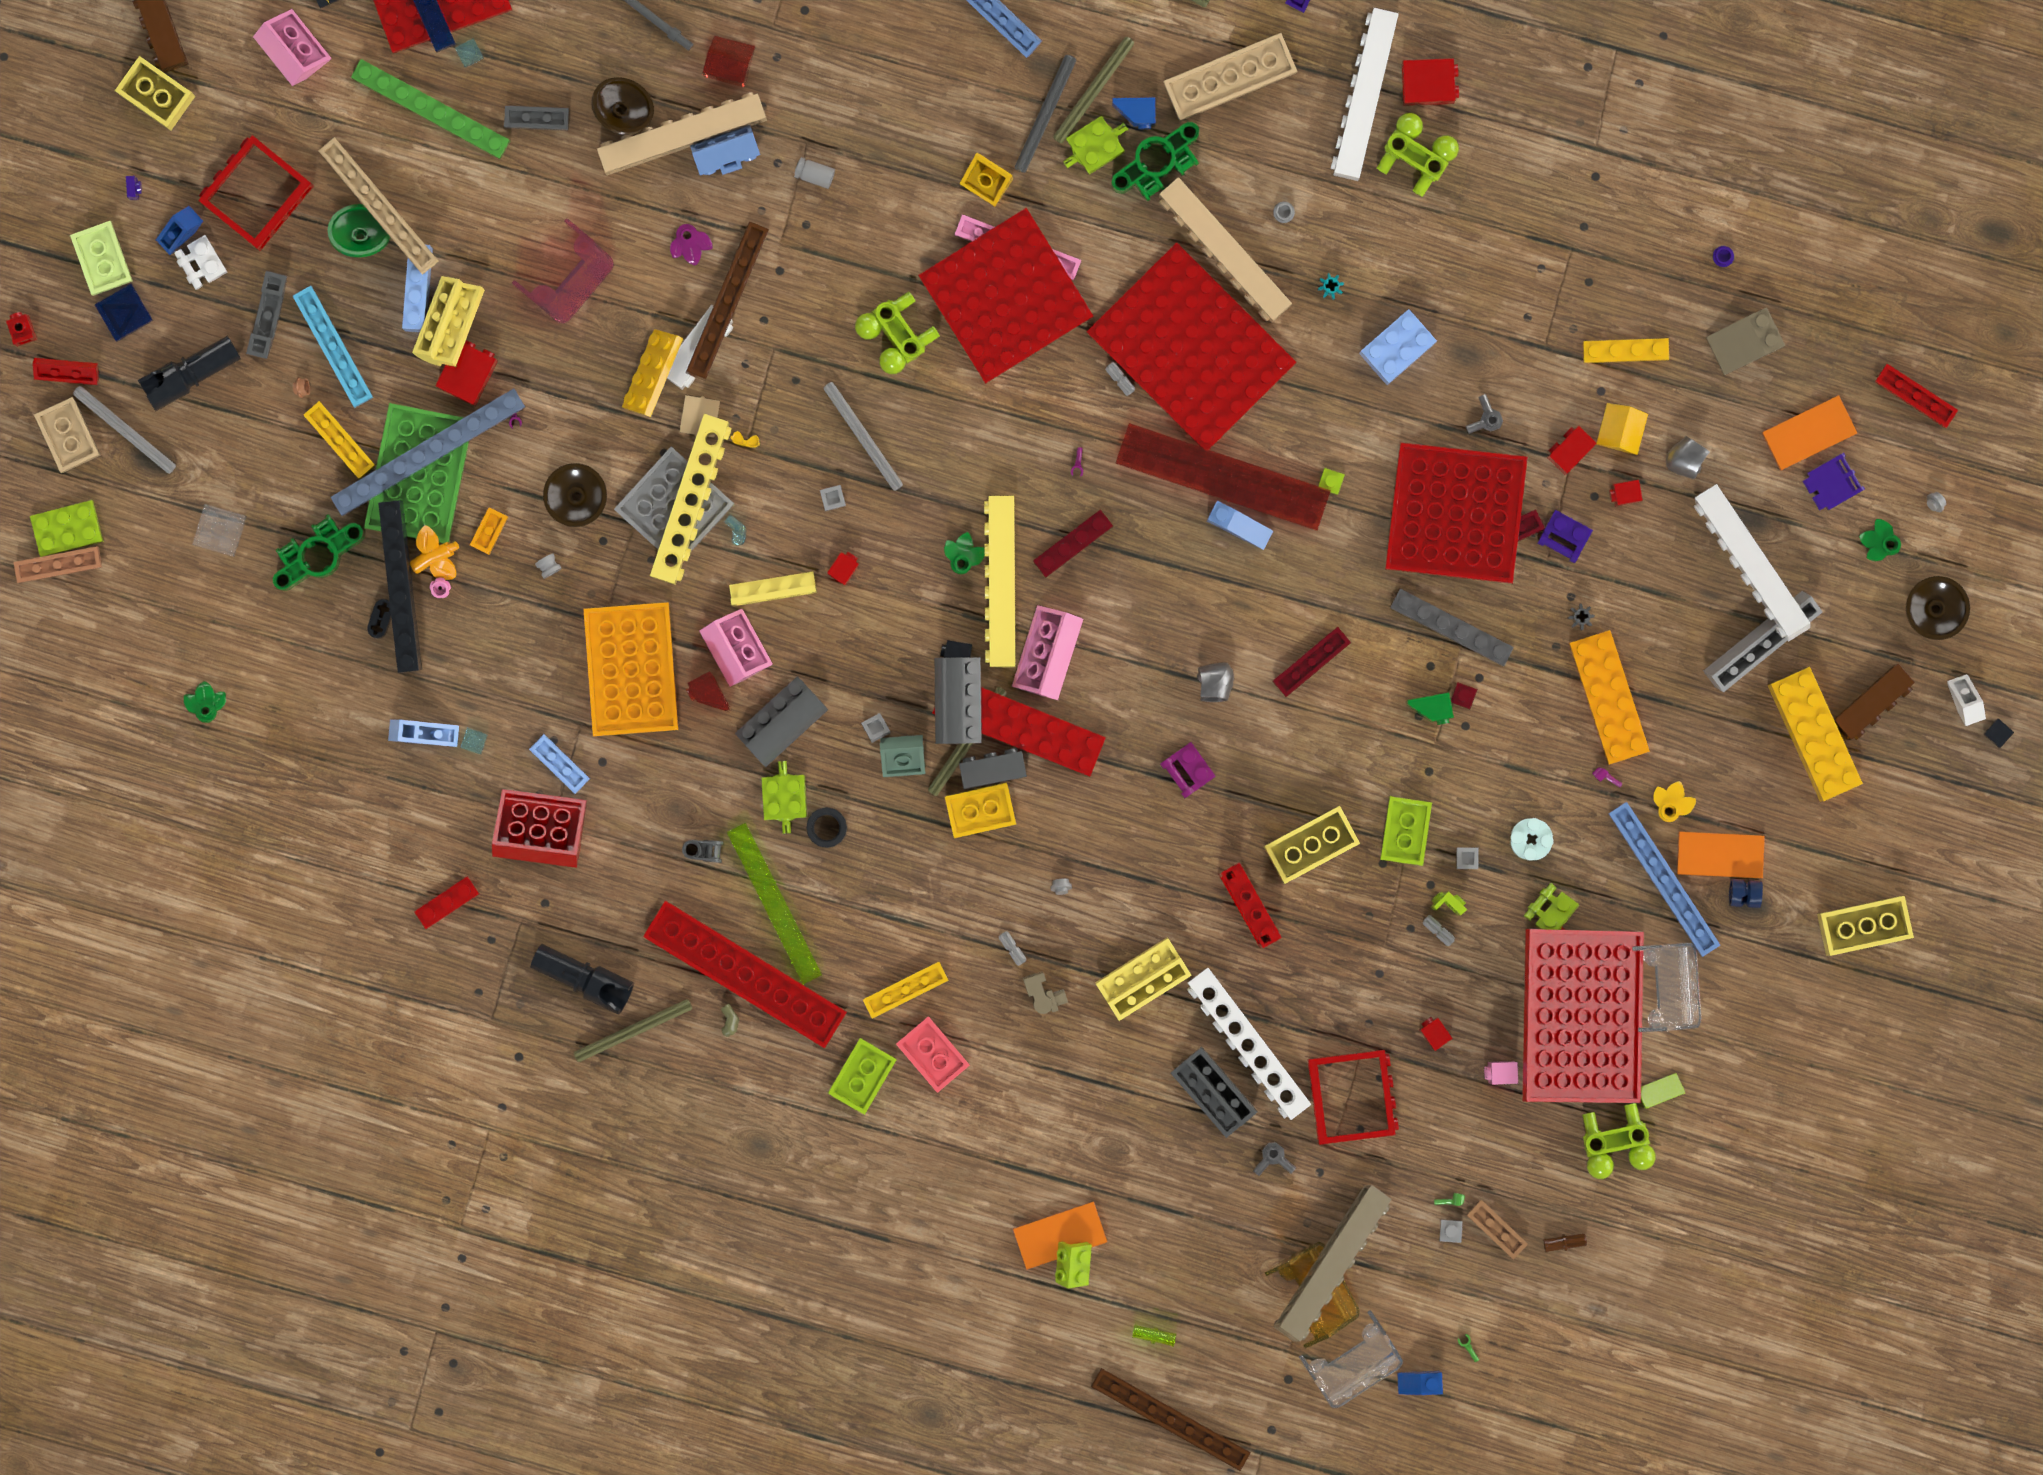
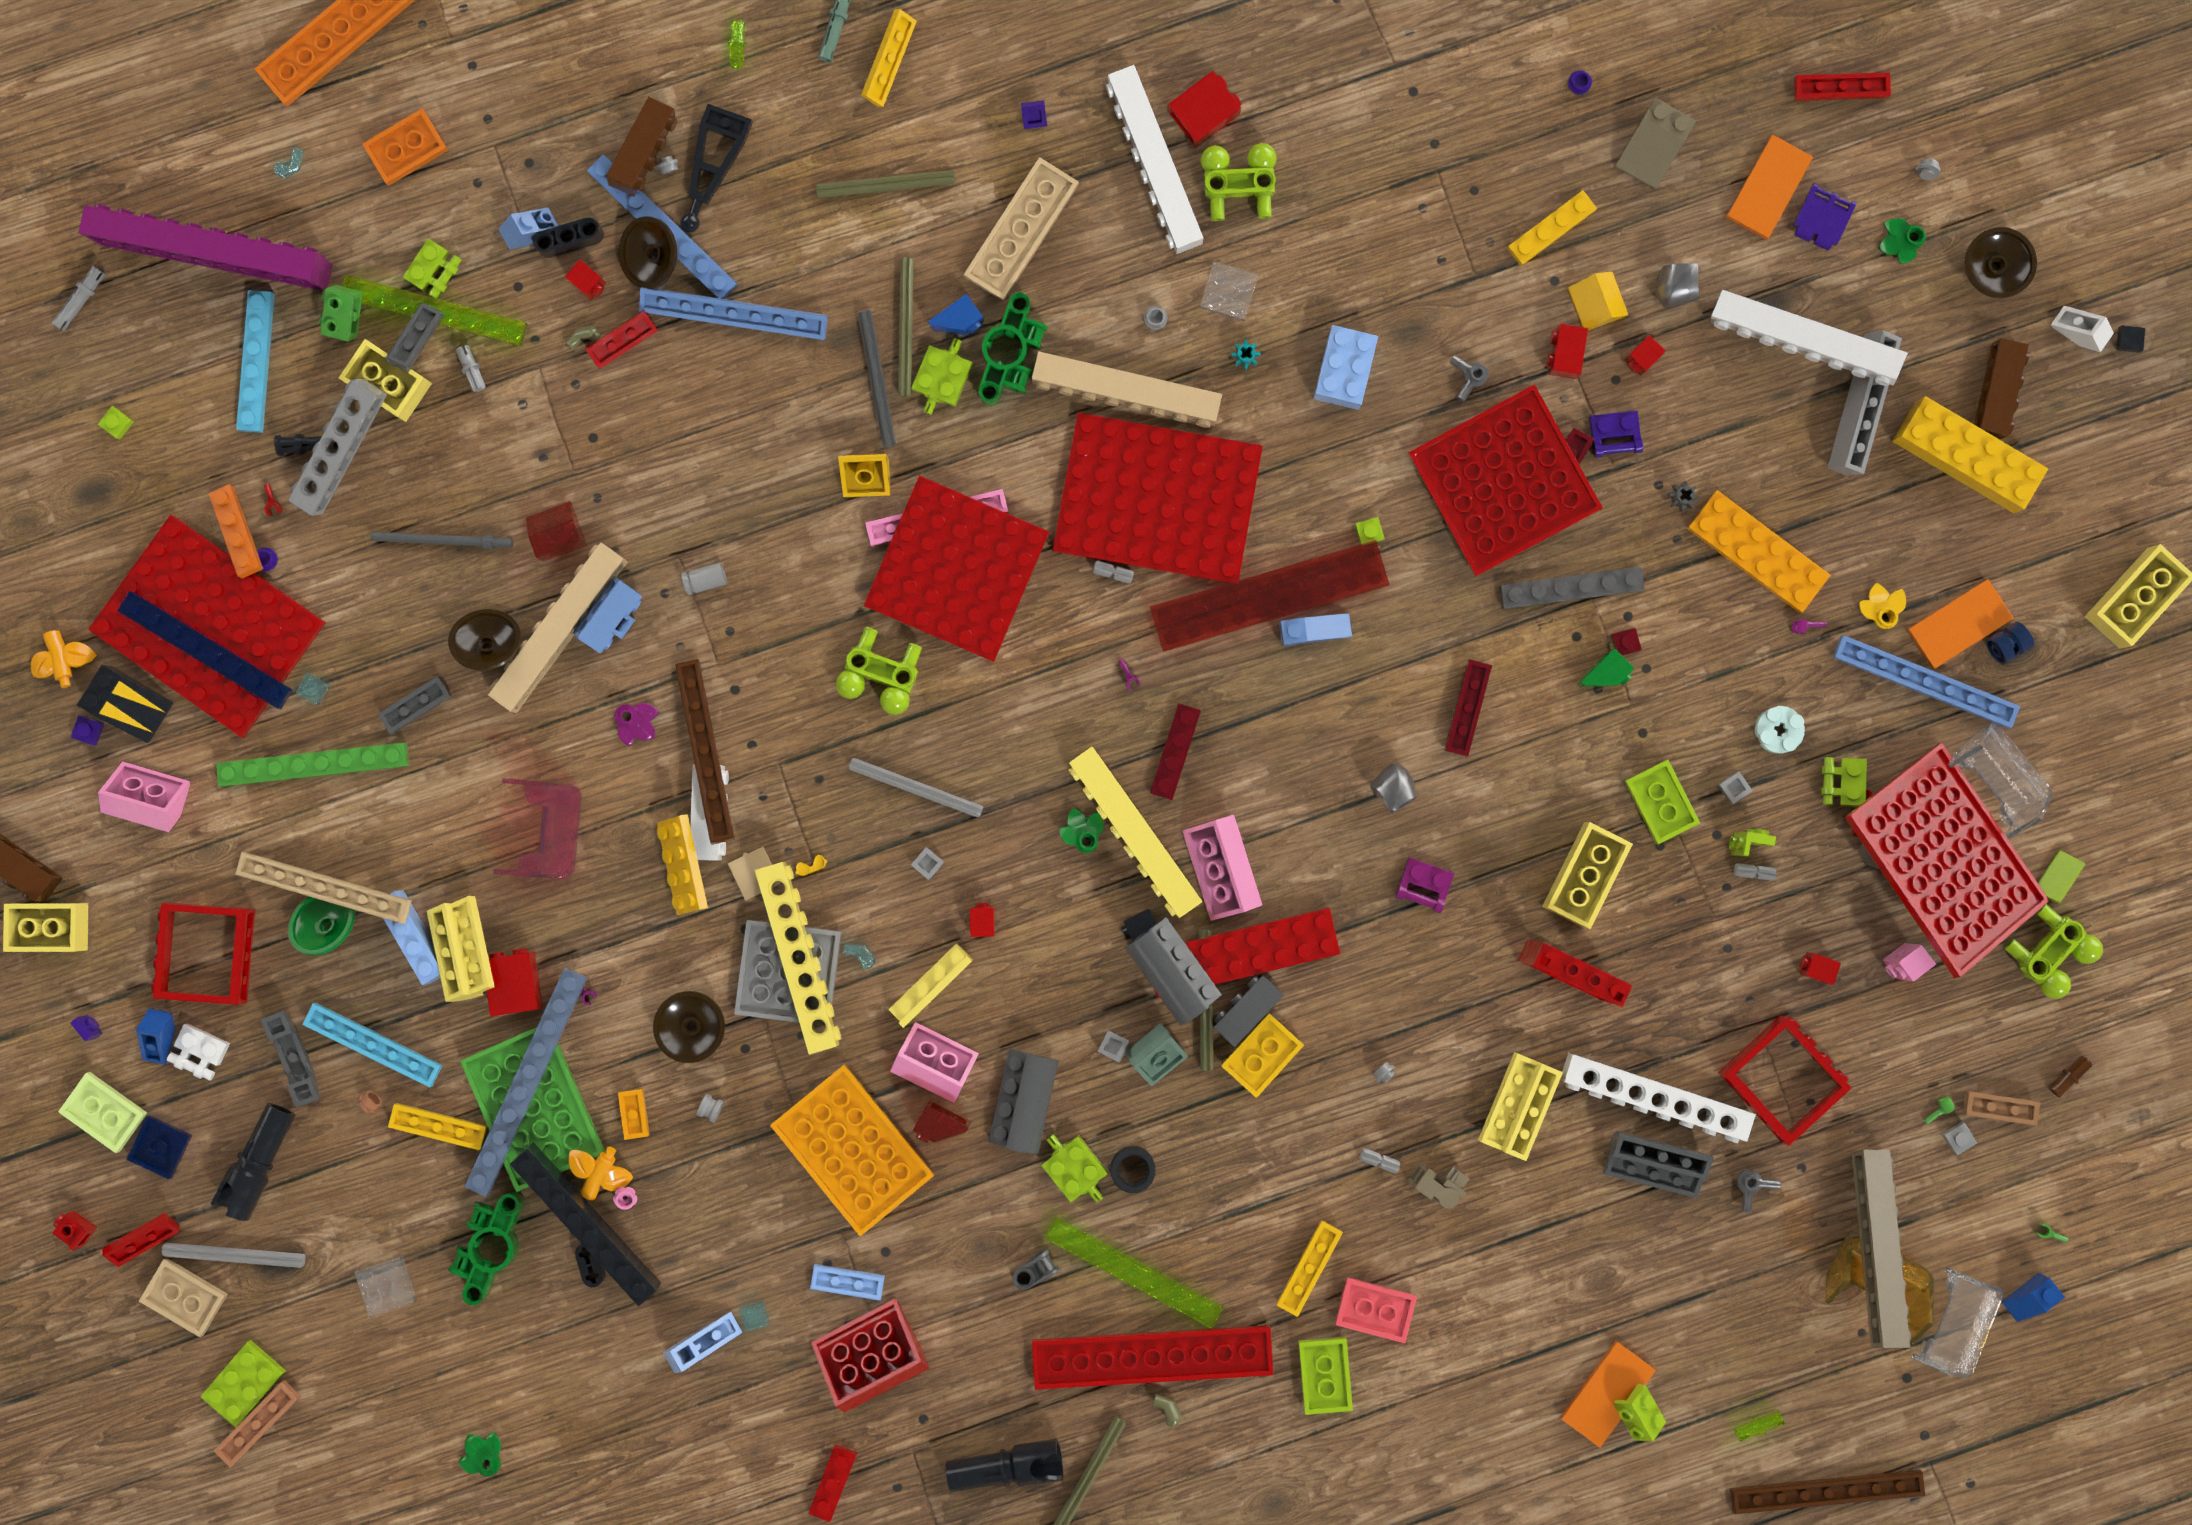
camera: 30 degrees left, 0 degrees up
none -> clear plate [1200,261,1258,321]

